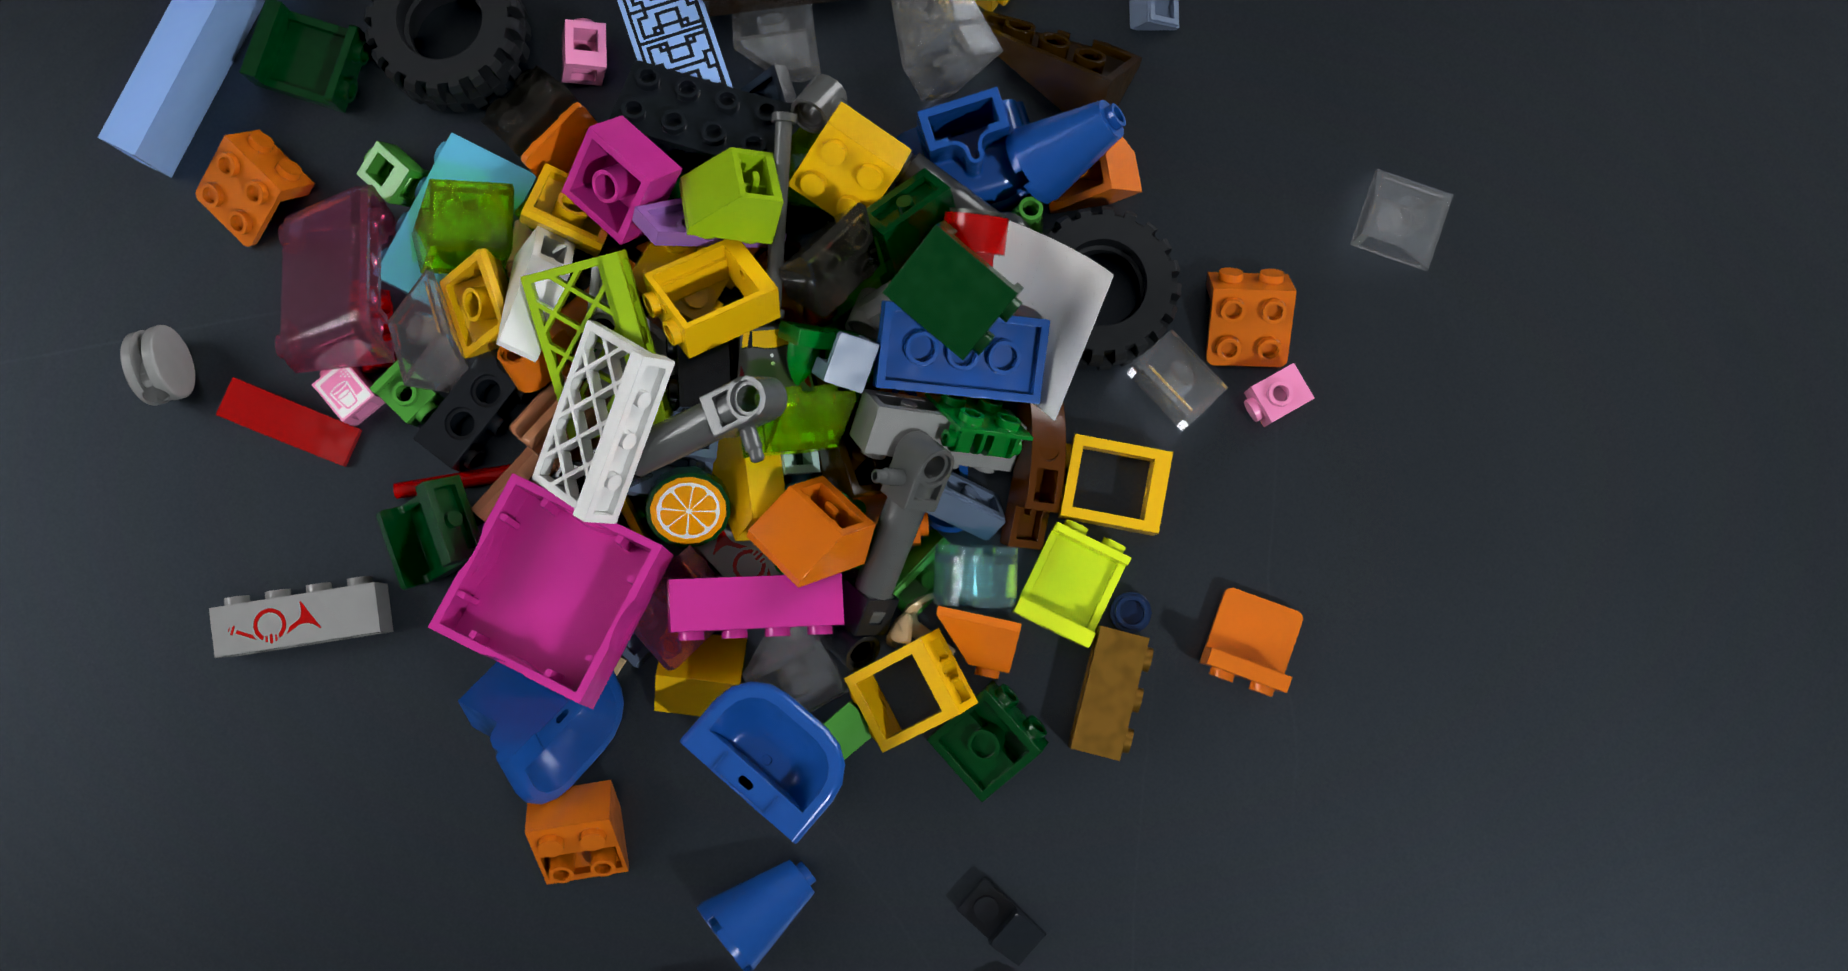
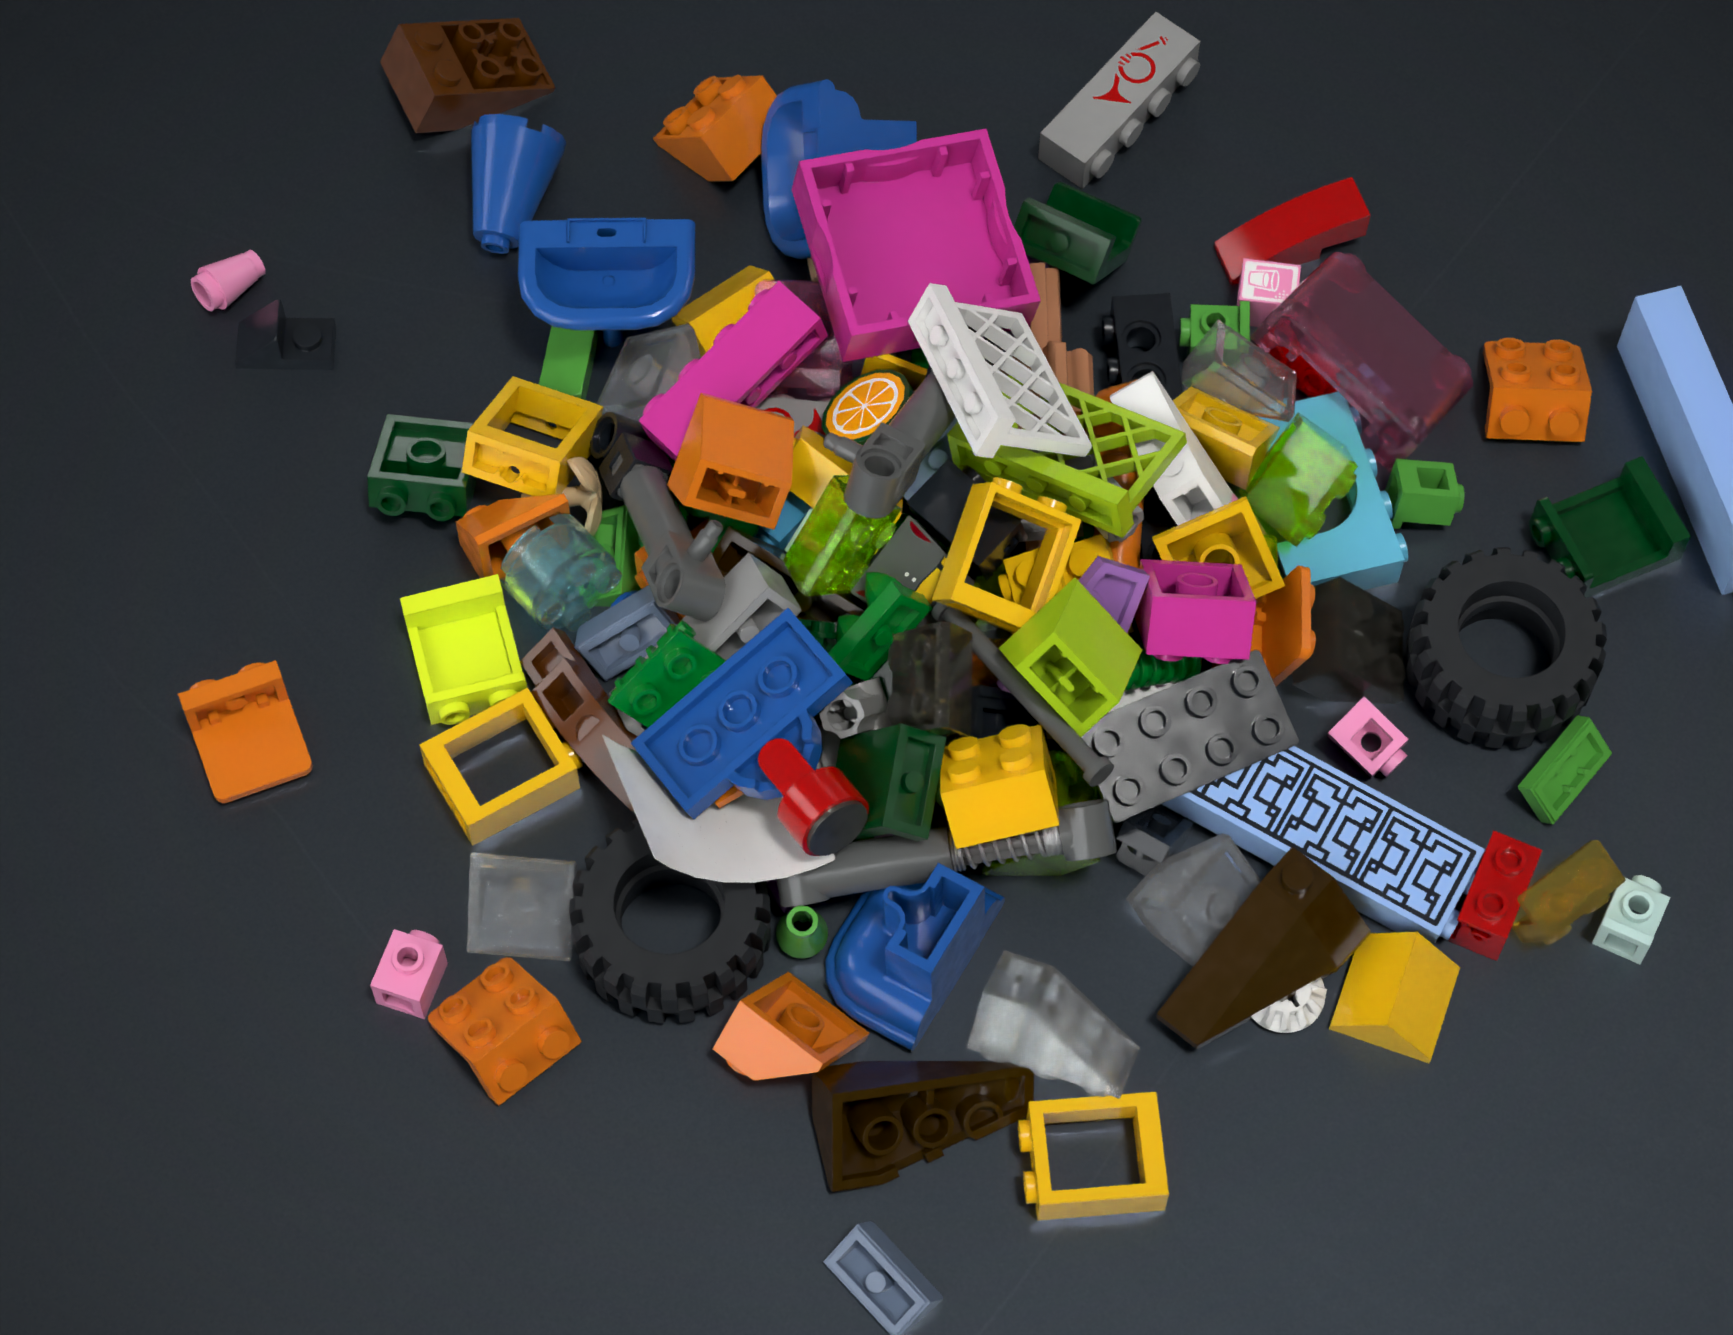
camera: 135 degrees right, 20 degrees down
light grey head [120,325,195,406] -> none
red bar [393,464,511,499] -> none
panel [811,331,880,393] -> none
dark green panel [882,220,1024,360] -> none
blue cone [1006,100,1126,204] -> none
pearl gold brick [1067,626,1154,761] -> none
dark blue plate [1110,592,1152,633] -> none
clear slope [1350,169,1453,271] -> none

